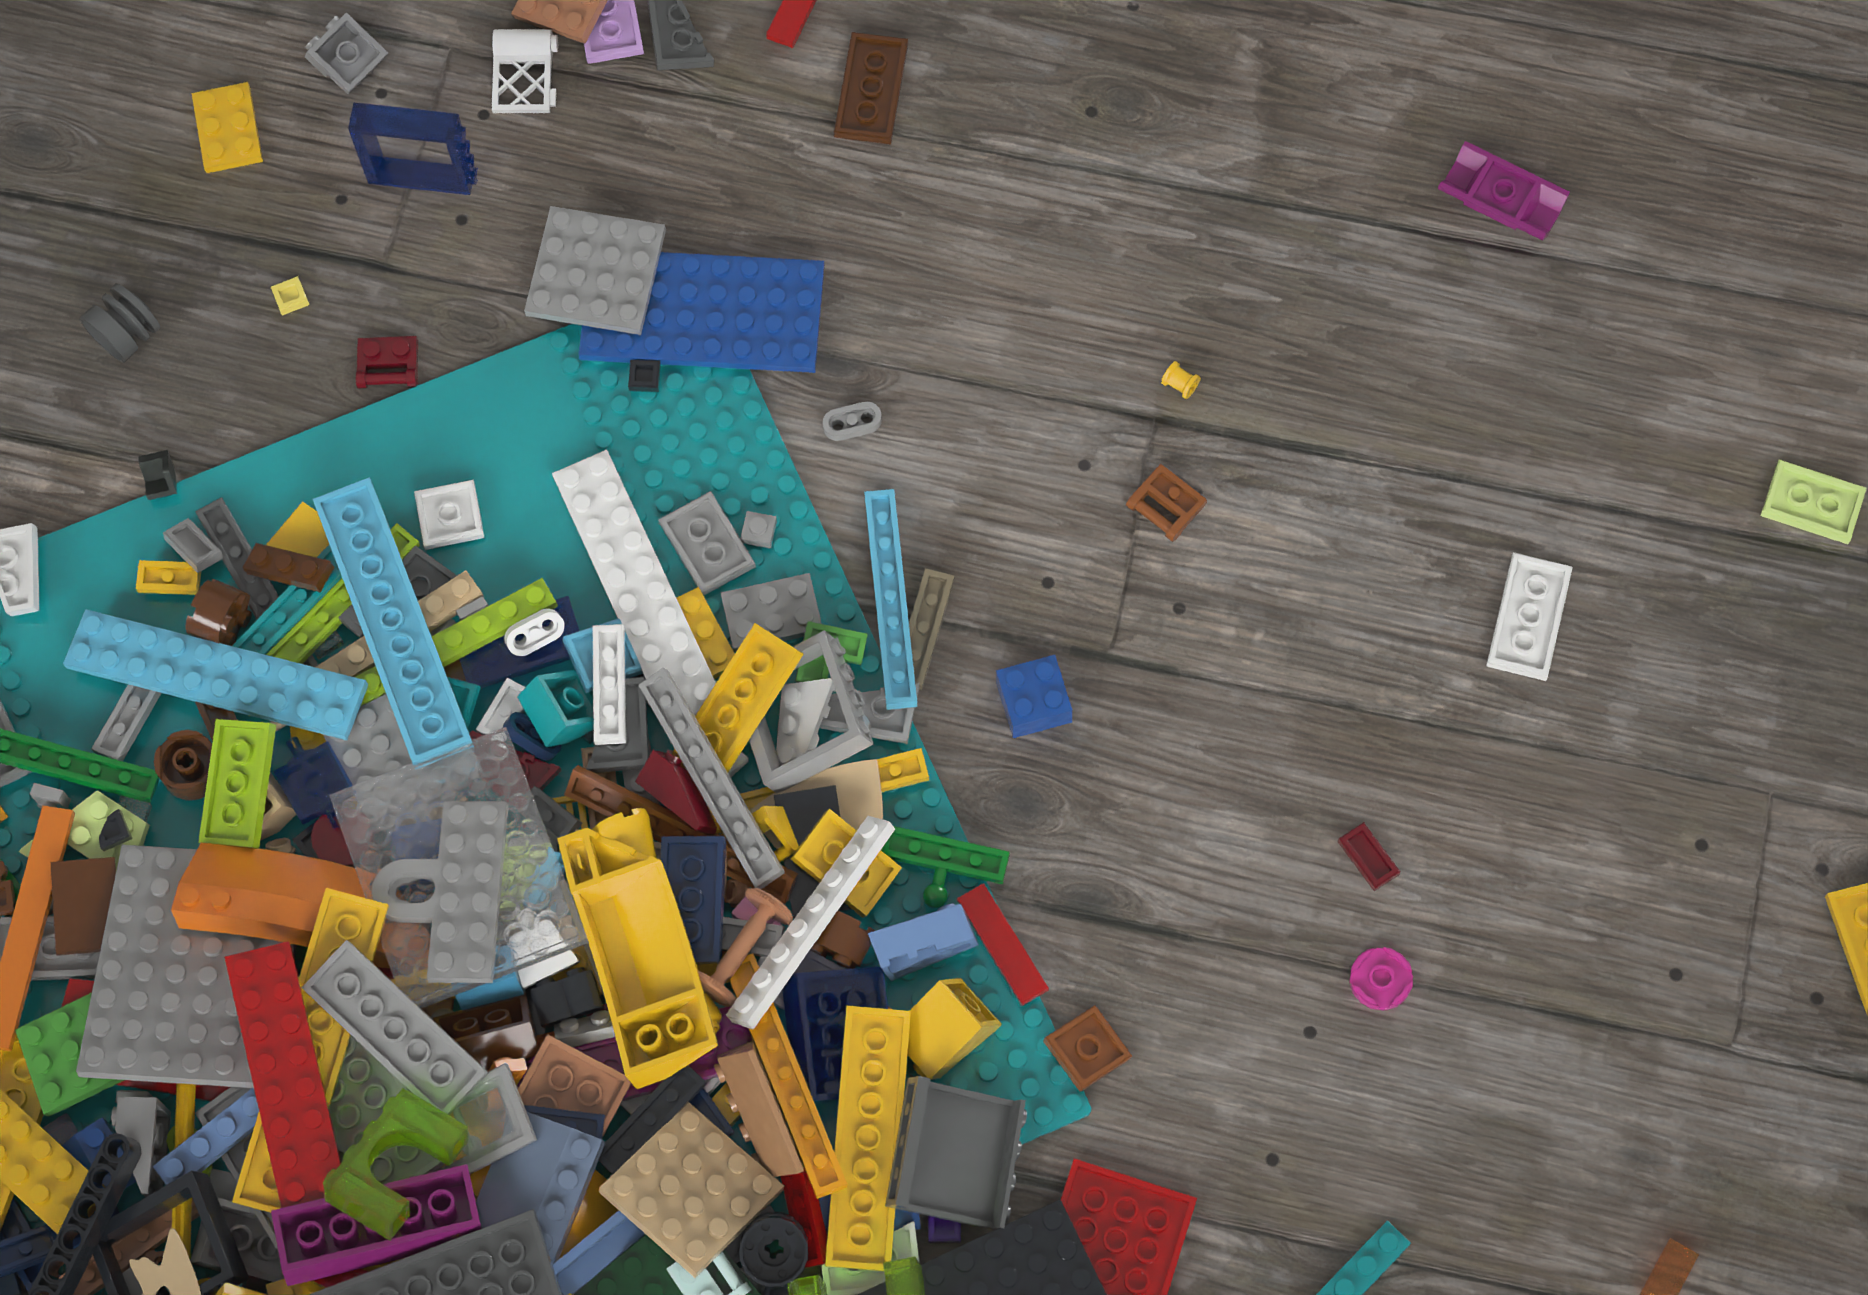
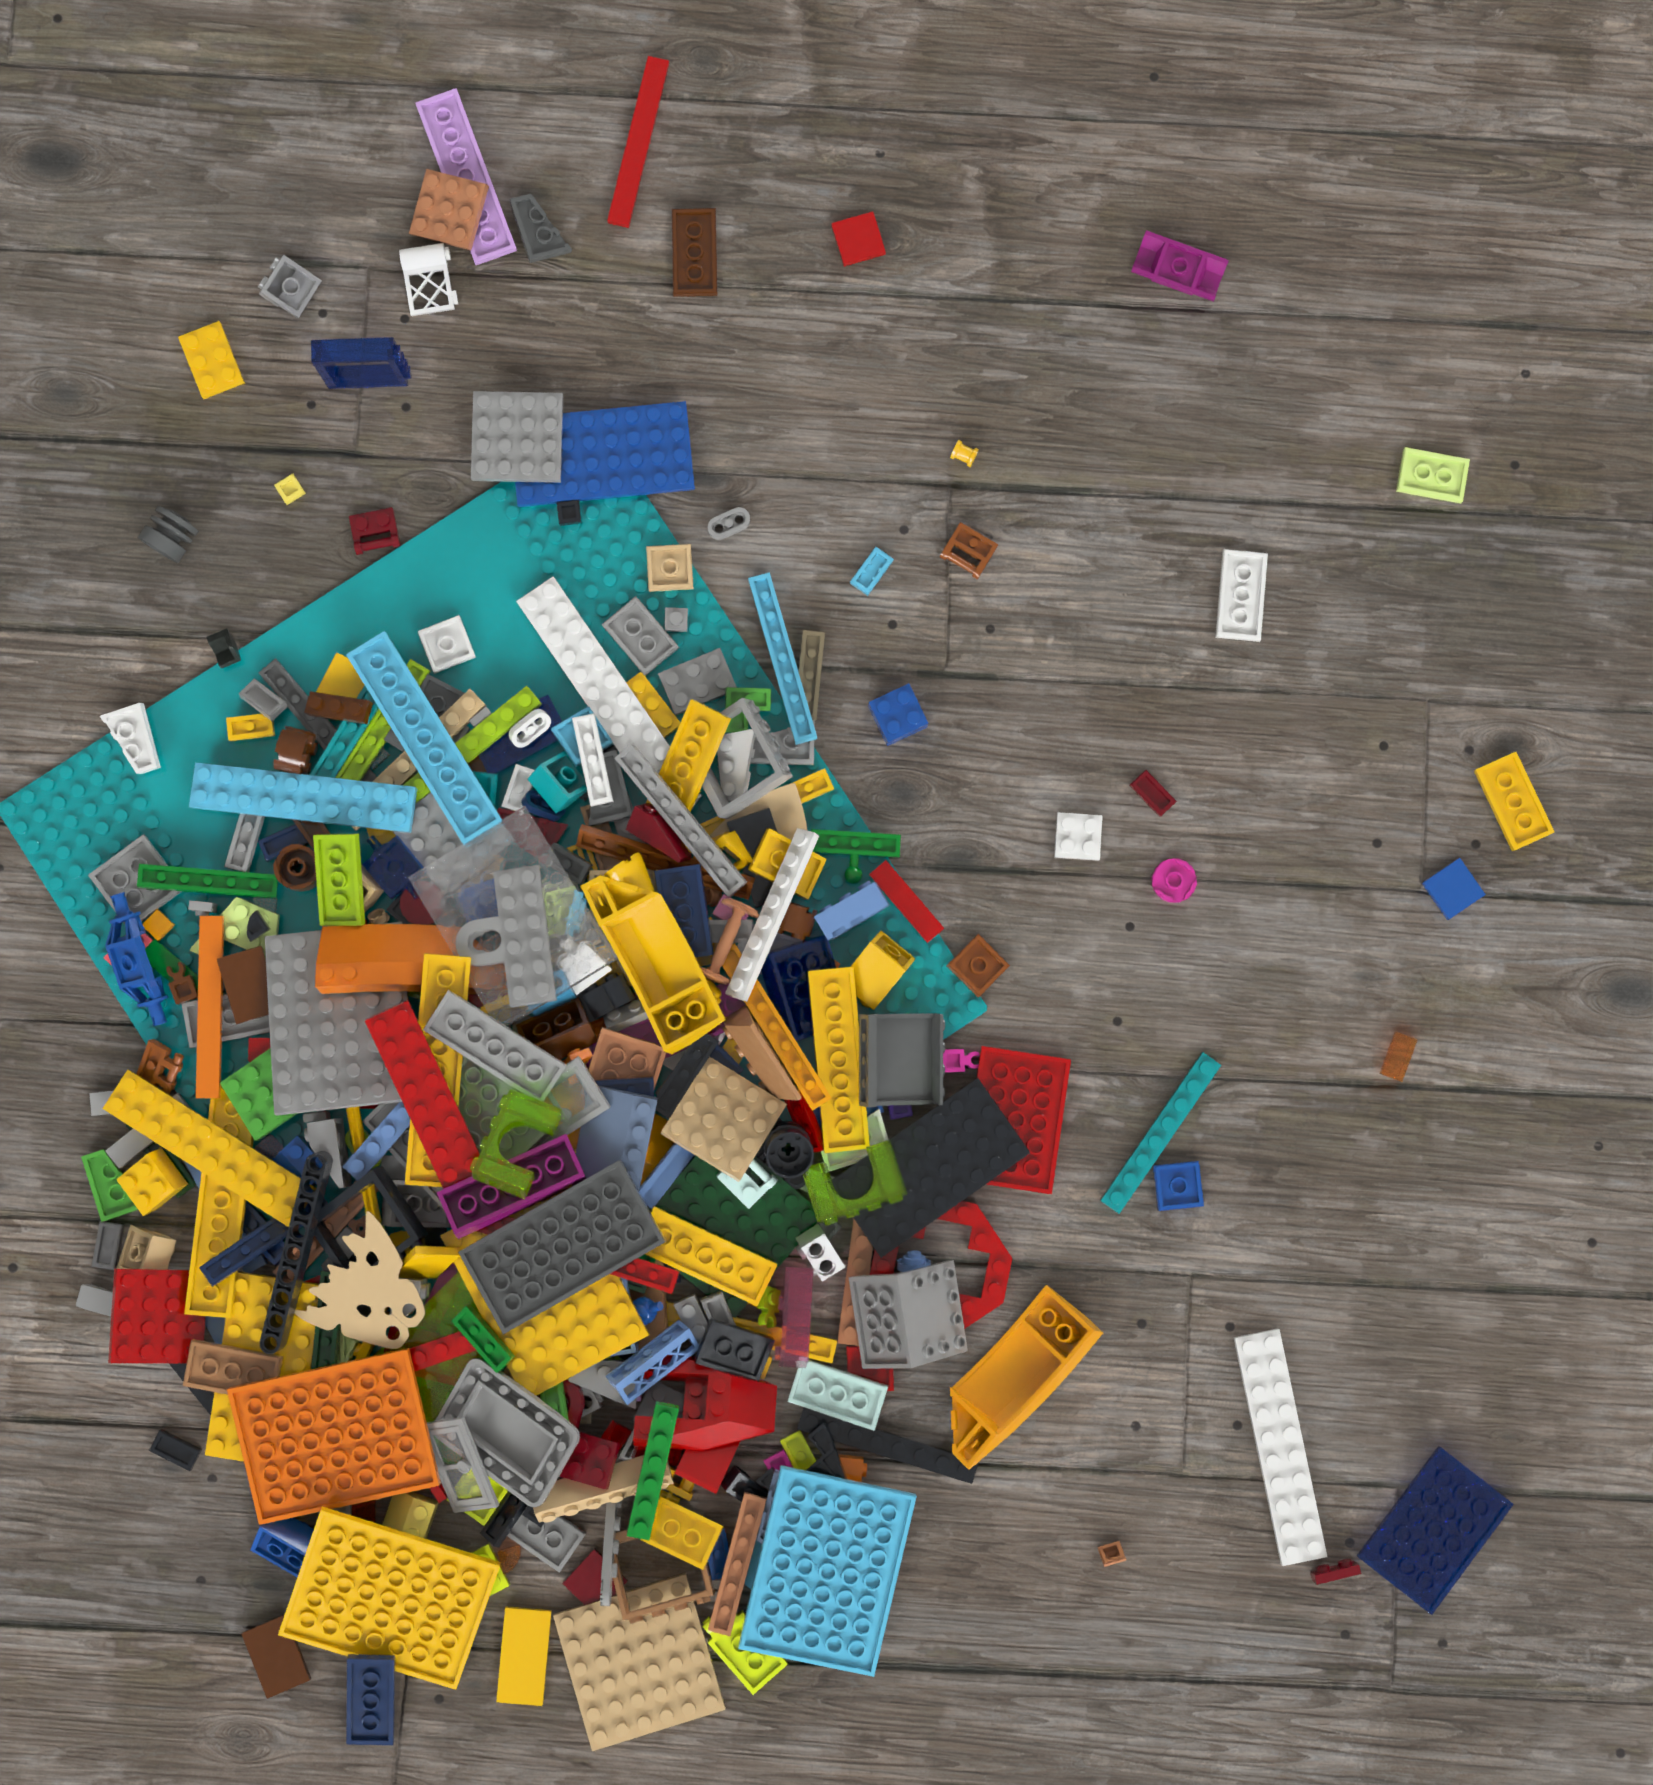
camera: 20 degrees left, 15 degrees up
none -> dark blue tile [258,824,309,862]
none -> tan tile [646,544,693,592]
none -> red tile [831,211,886,267]
none -> medium azure plate [850,547,894,596]
none -> dark pink plate [943,1049,980,1072]
none -> white plate [1054,812,1102,861]
none -> blue tile [1422,858,1486,920]

